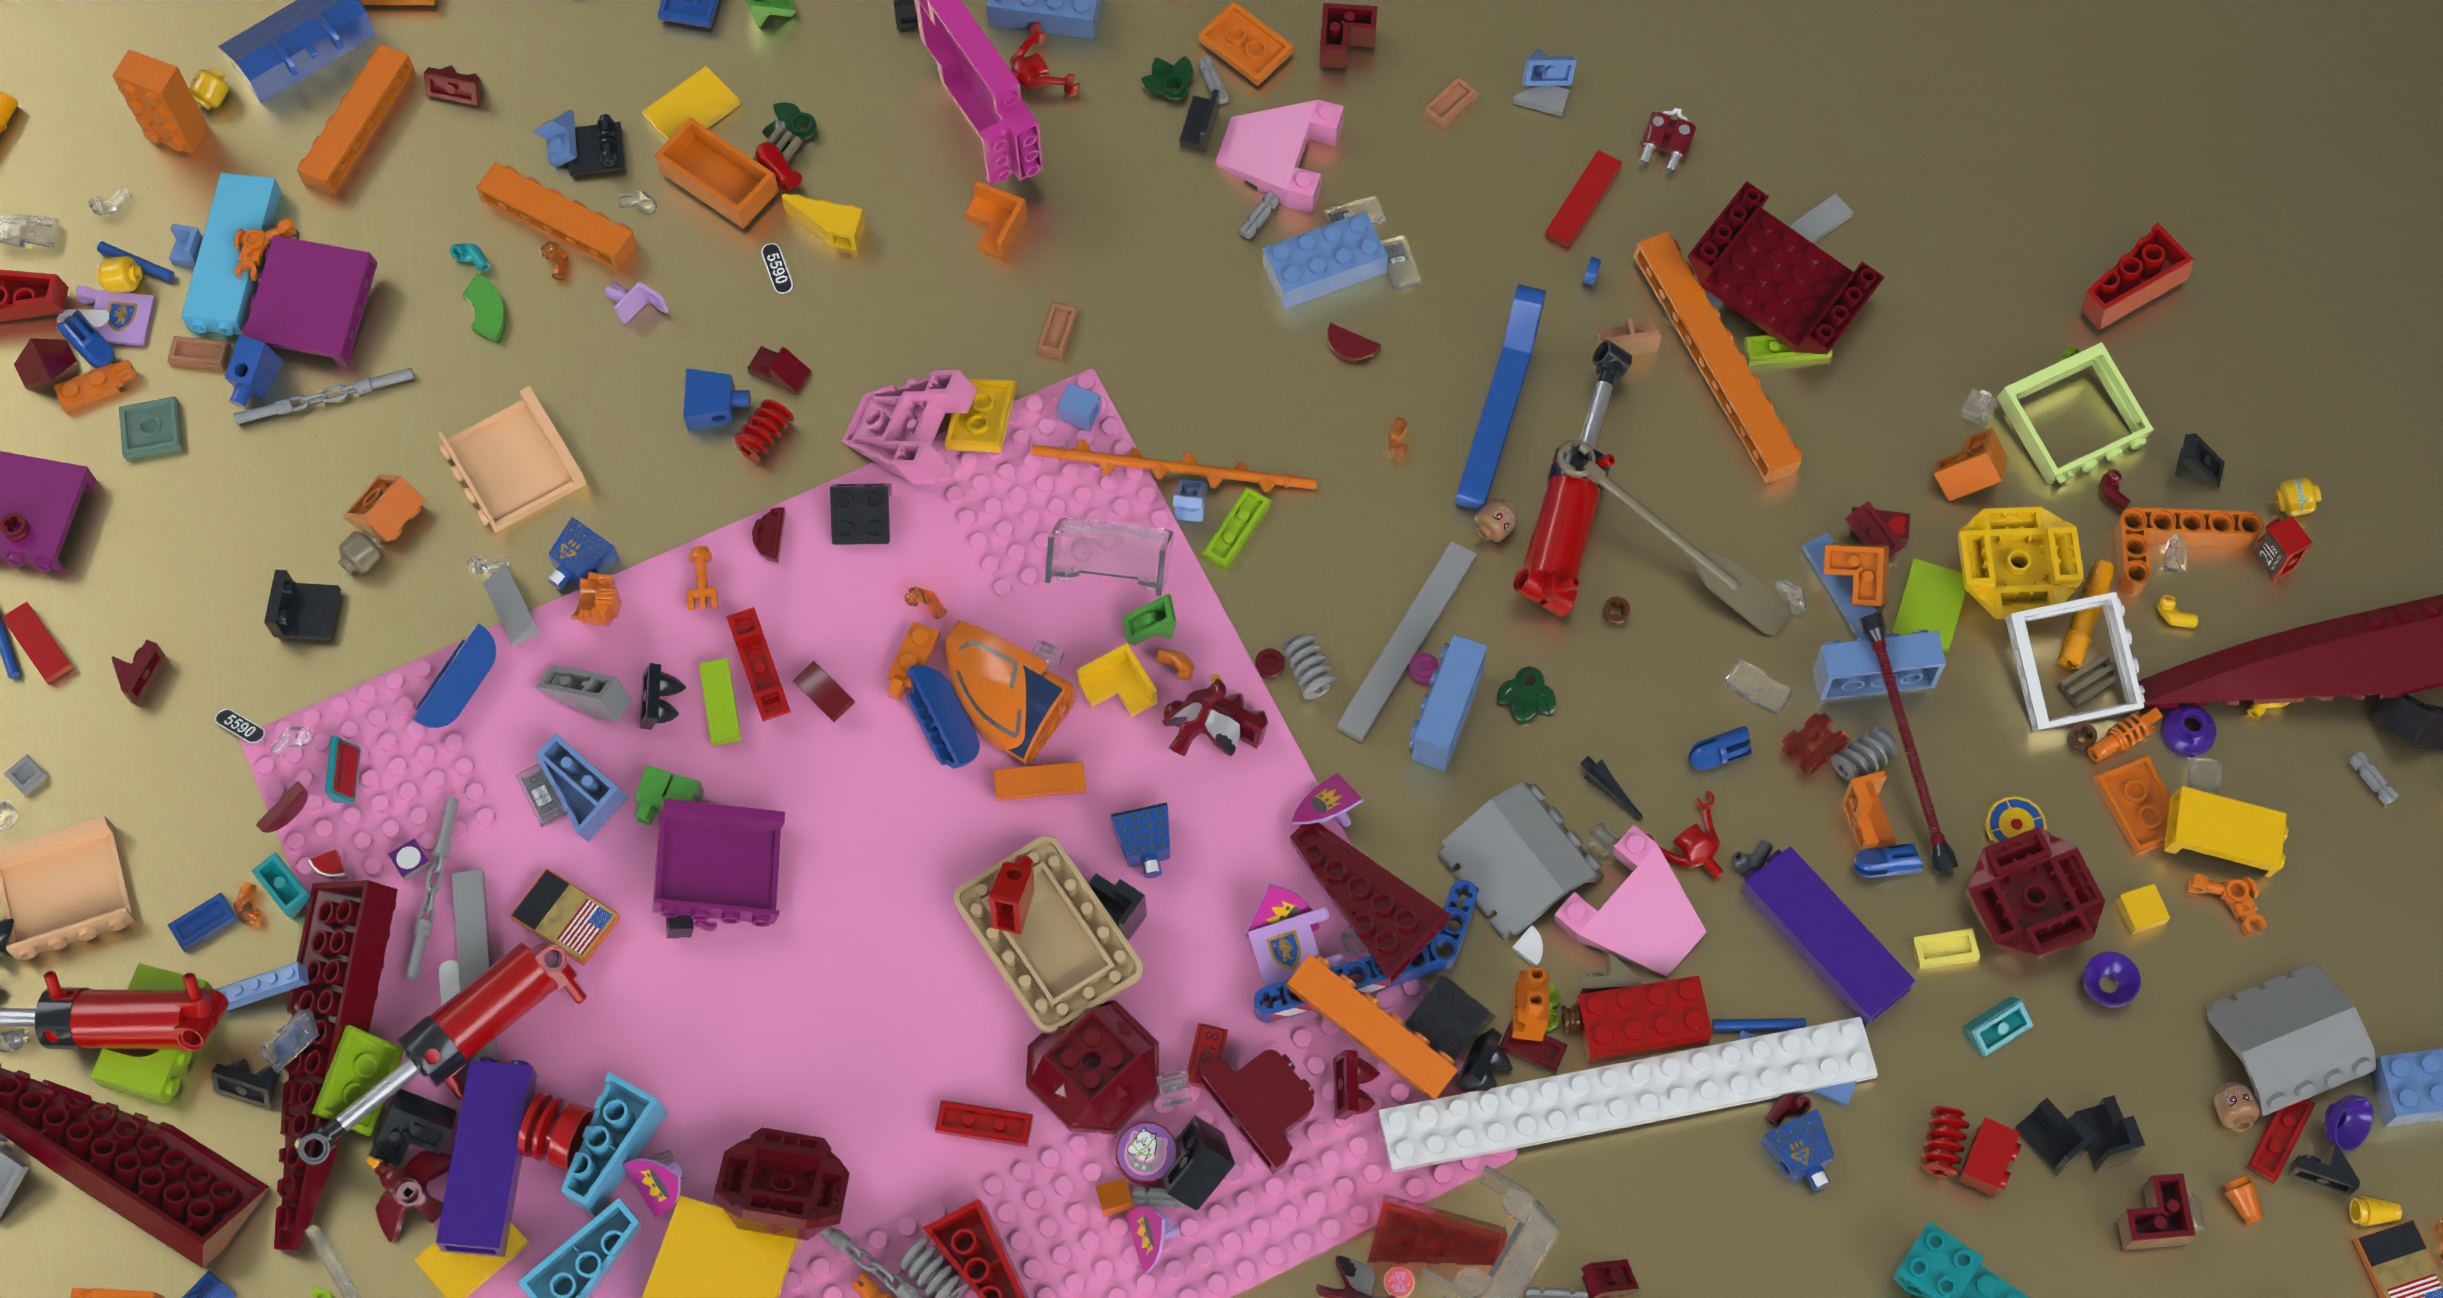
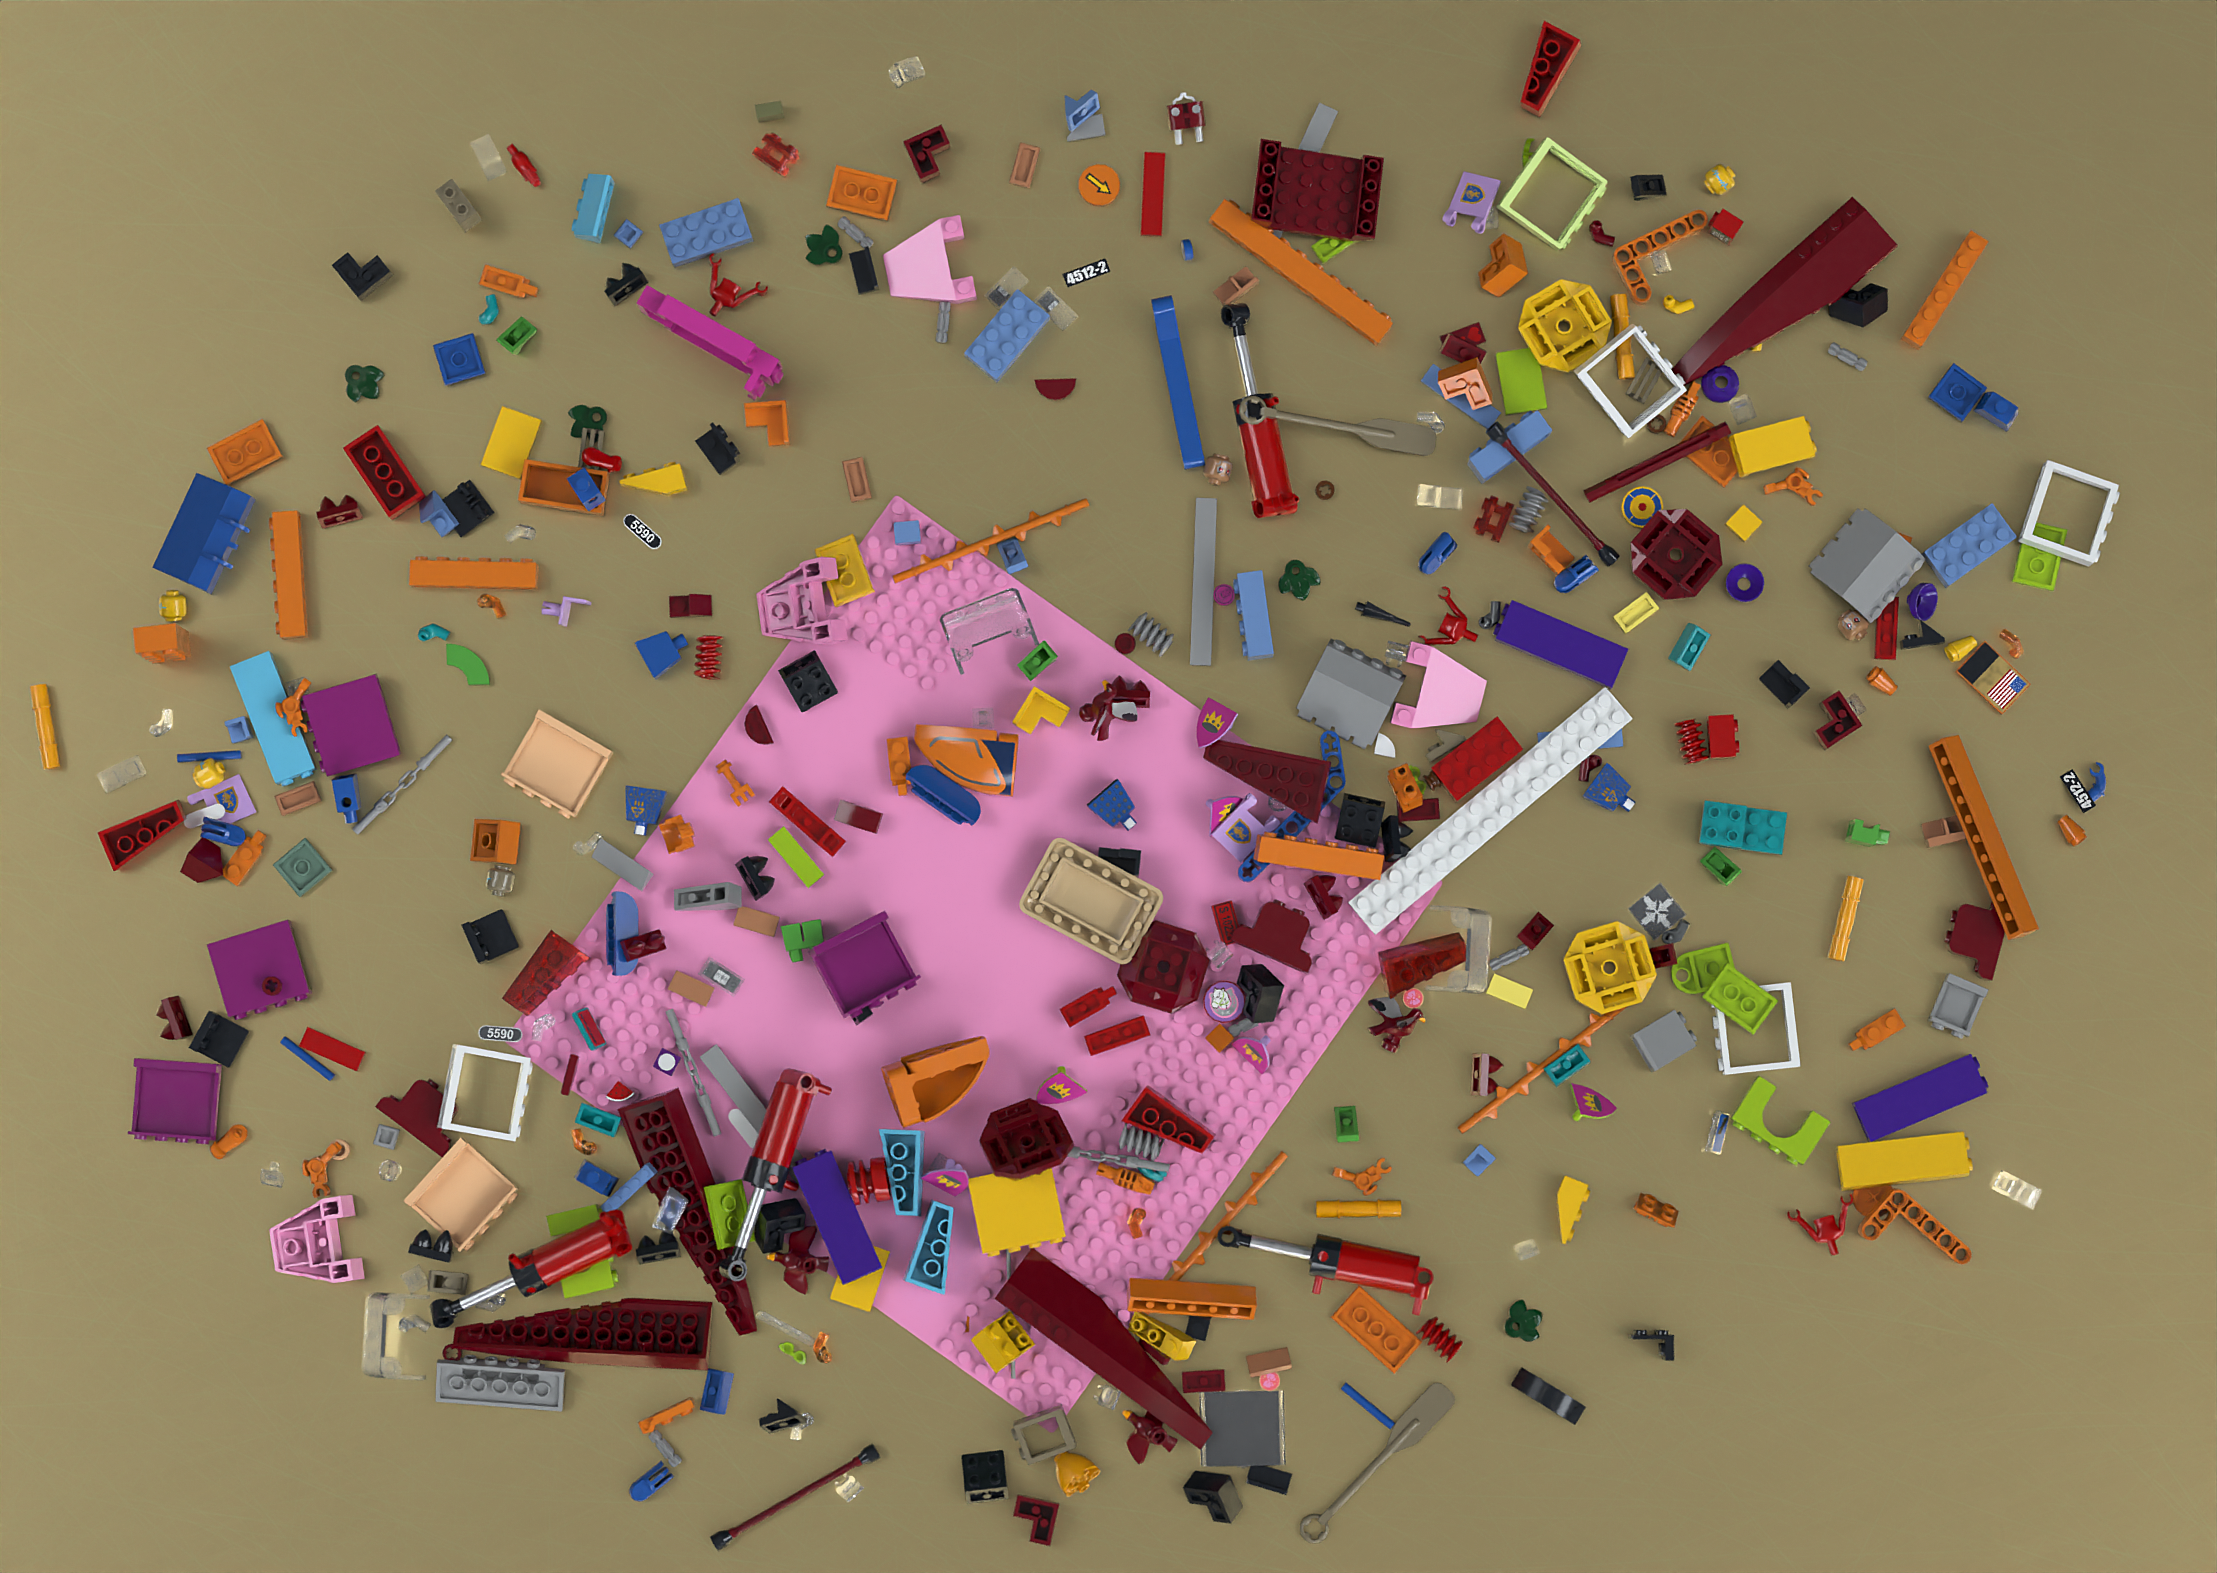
camera: 25 degrees left, 20 degrees up
dark red slope [112,639,165,705] -> none
blue tile [168,893,238,952] -> none
tile [510,868,621,966] -> none
medium blue wedge [535,733,629,842] -> none
clear orange arm [904,586,947,619] -> none
red torso [989,855,1035,935] -> none
orange tile [994,761,1086,801] -> none
orange arm [1157,649,1195,680] -> none
lime tile [1202,487,1271,571] -> none
clear orange arm [1387,417,1408,459] -> none
blue bar [1712,1018,1806,1032] -> none
black panel [2015,1098,2098,1176] -> none
none -> red brick [343,425,426,520]
none -> dark red brick [375,1078,458,1158]
none -> white window [437,1044,533,1141]
none -> clear red wedge [502,930,591,1016]
none -> blue torso [567,467,606,512]
none -> blue torso [574,1159,620,1197]
none -> dark red tile [620,929,667,962]
none -> nougat tile [668,970,715,1007]
none -> black bracket [695,422,740,475]
none -> nougat tile [733,906,780,937]
none -> orange panel [881,1036,990,1128]
none -> dark pink shield [1036,1066,1087,1104]
none -> red hinge [1059,986,1117,1027]
none -> black sticker [1063,258,1110,288]
none -> orange tile [1079,164,1120,206]
none -> lavender flag [1442,171,1501,234]
none -> dark red piece [1584,422,1732,503]

